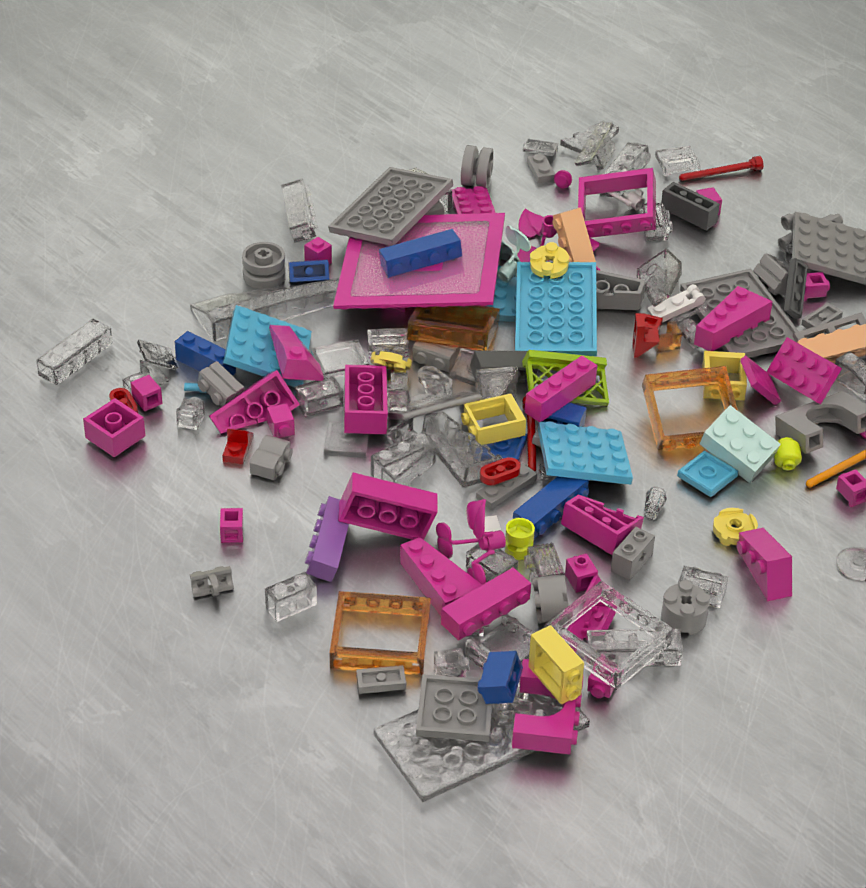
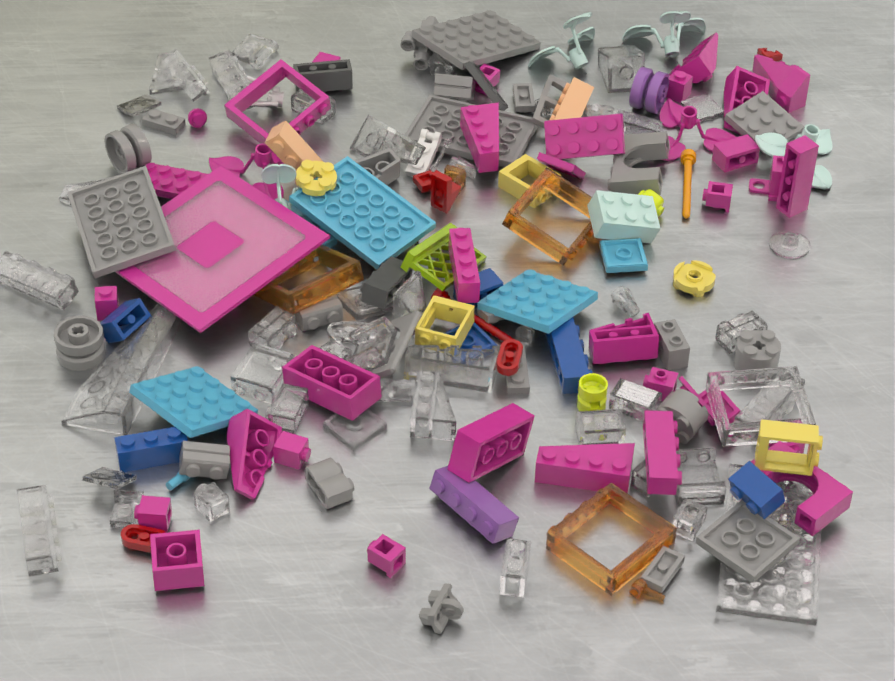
camera: 50 degrees left, 0 degrees up
red slope [222,428,254,464] -> none
dark pink wedge [269,325,324,381] -> none
light yellow plate [370,351,412,375] -> none
blue brick [379,229,462,278] -> none
dark pink plant [436,499,506,585] -> none
white sticker [485,515,501,532] -> none
red piece [679,155,764,181] -> none
dark pink wedge [737,528,792,602] -> none
none -> clear orange hand [629,579,665,601]

